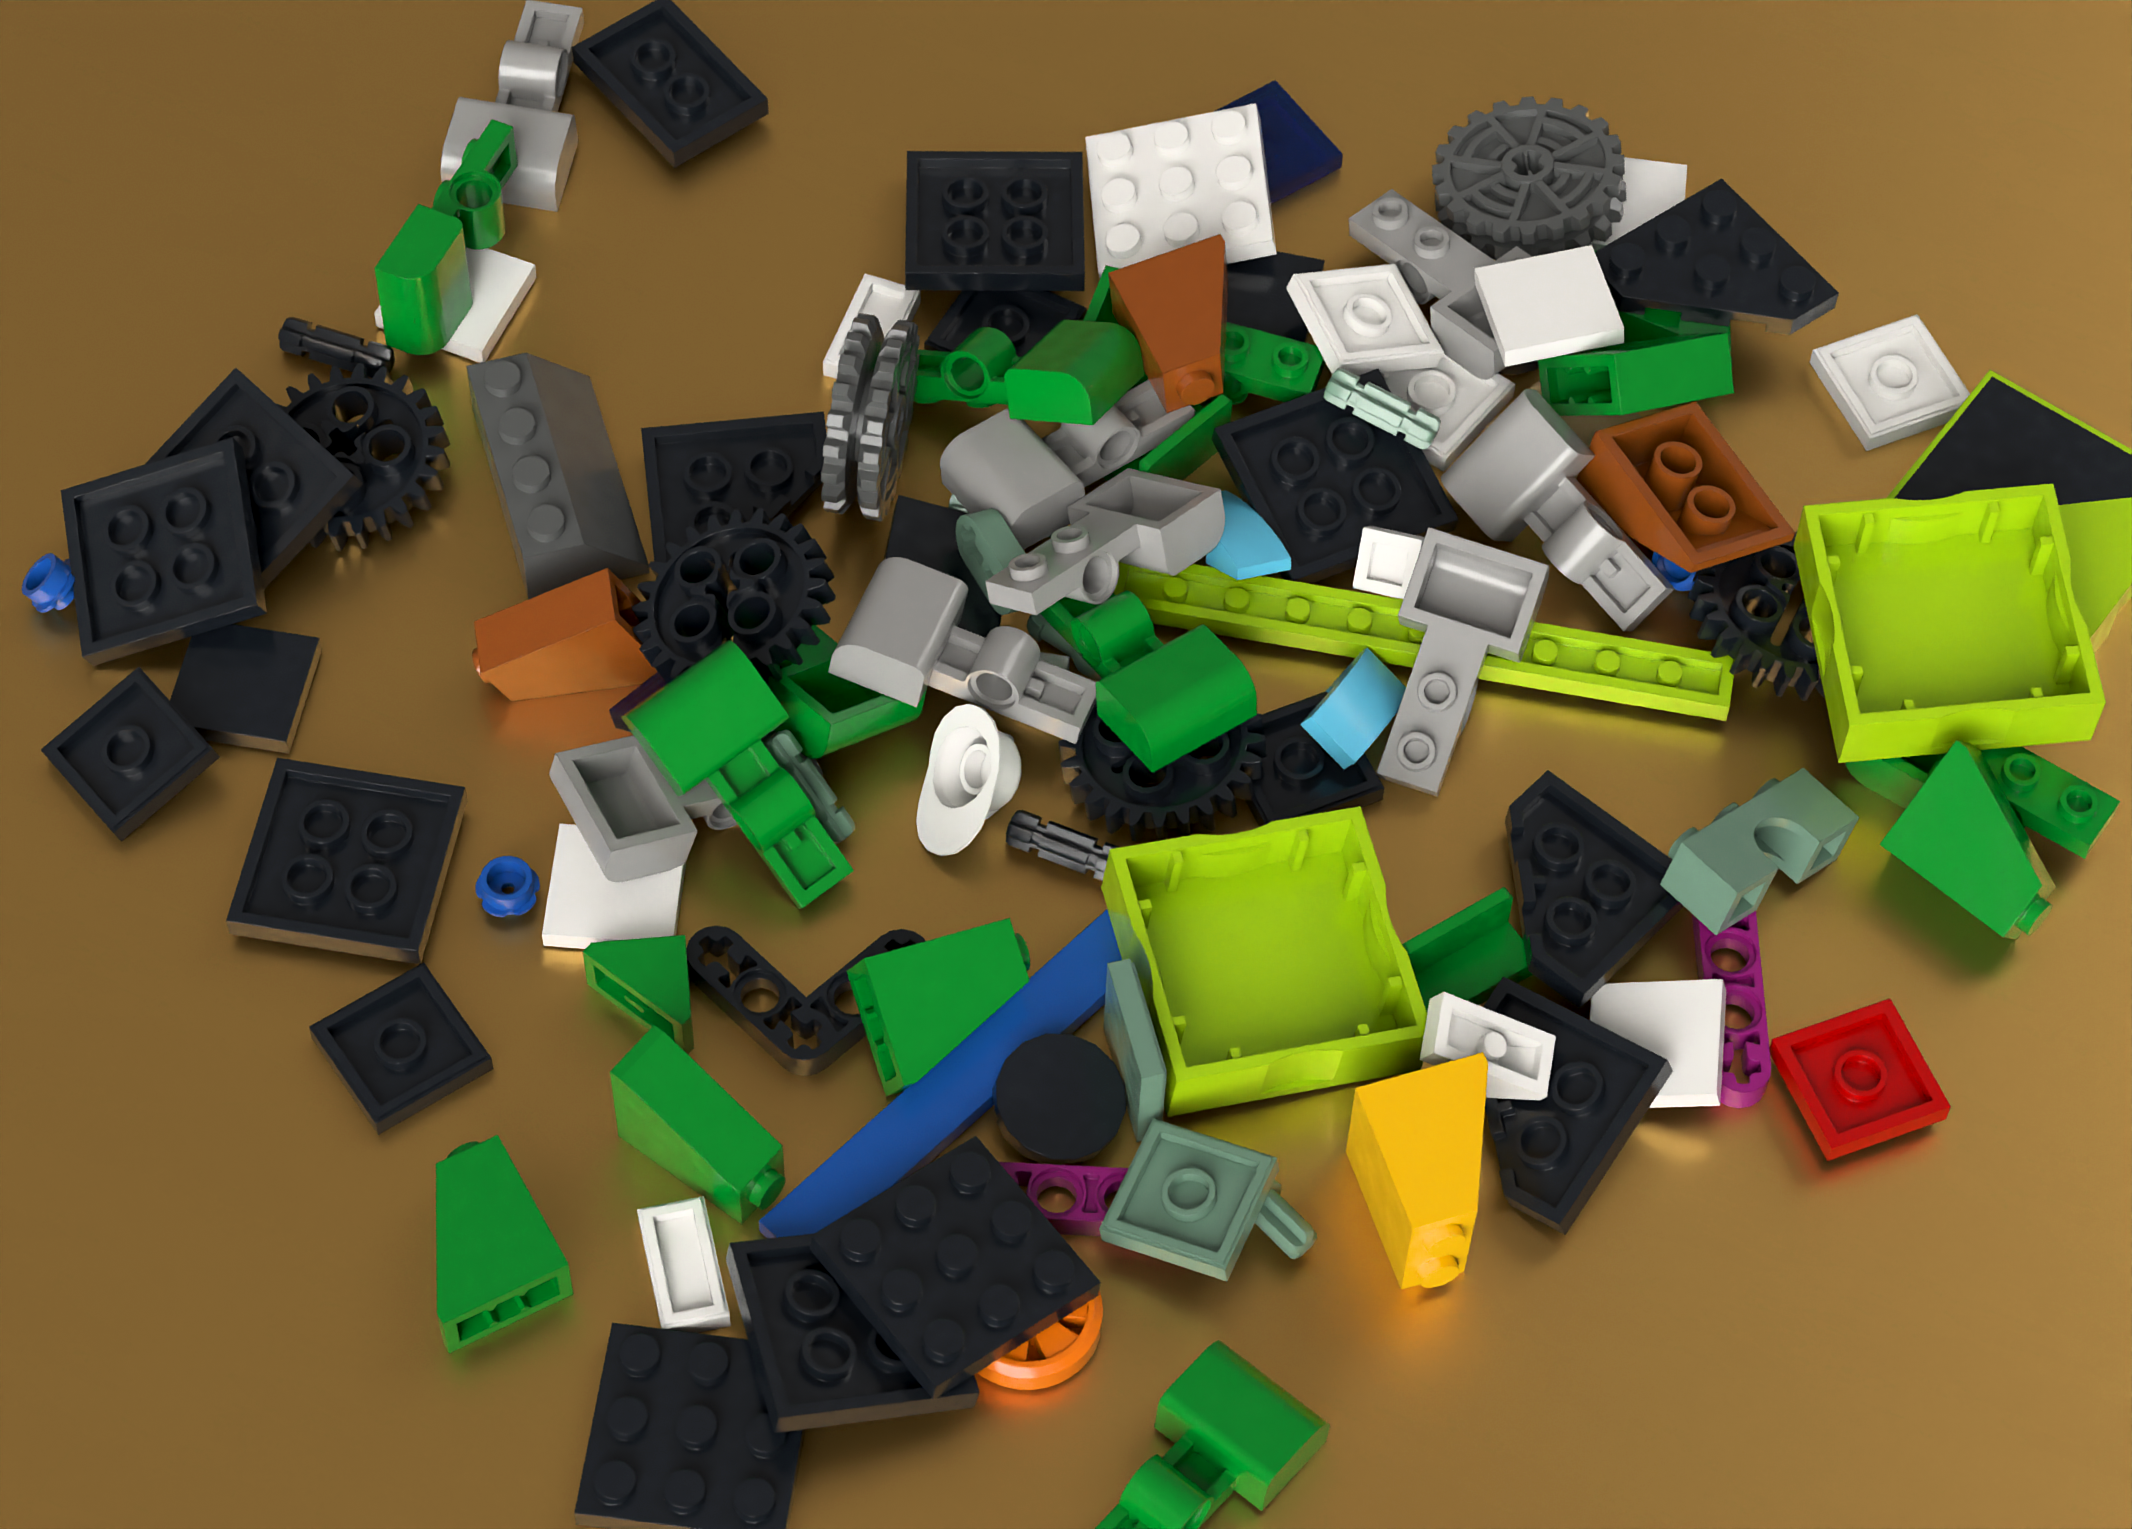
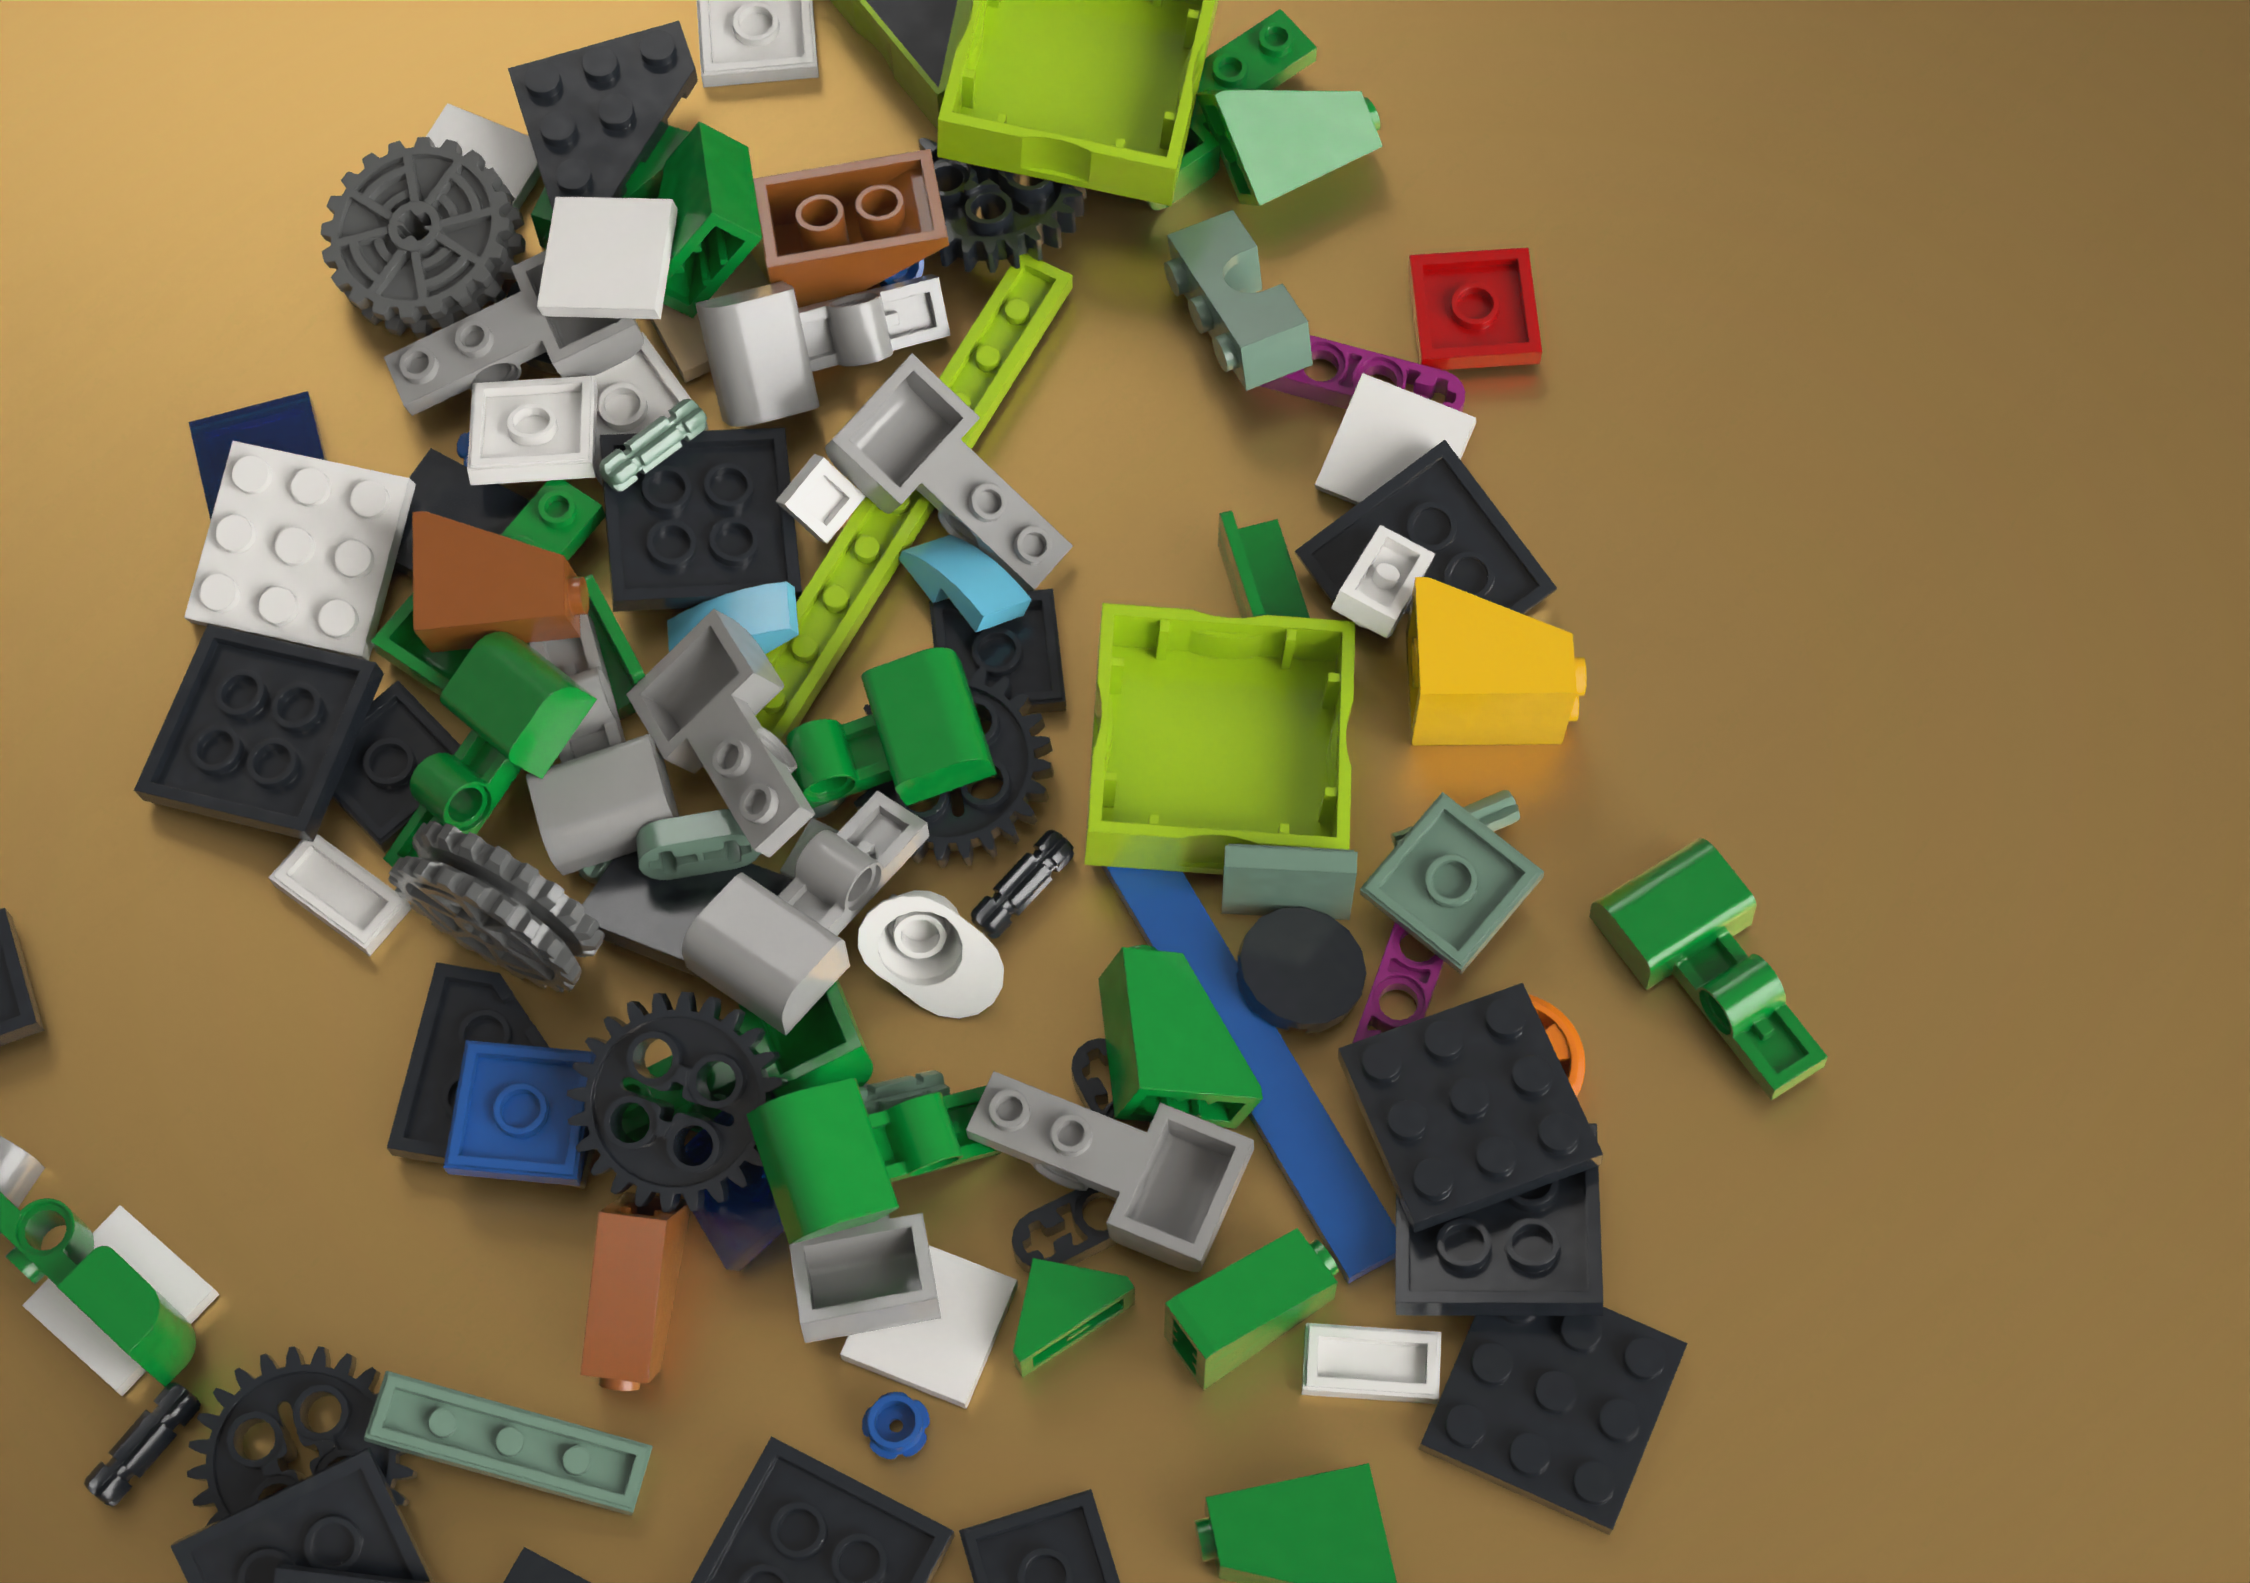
camera: 70 degrees left, 10 degrees up
dark grey slope [466,353,650,599] -> none
black plate [1505,770,1684,1009] -> none
none -> sand green tile [364,1371,653,1516]
none -> blue tile [443,1040,597,1186]
none -> light grey plate [966,1071,1254,1272]

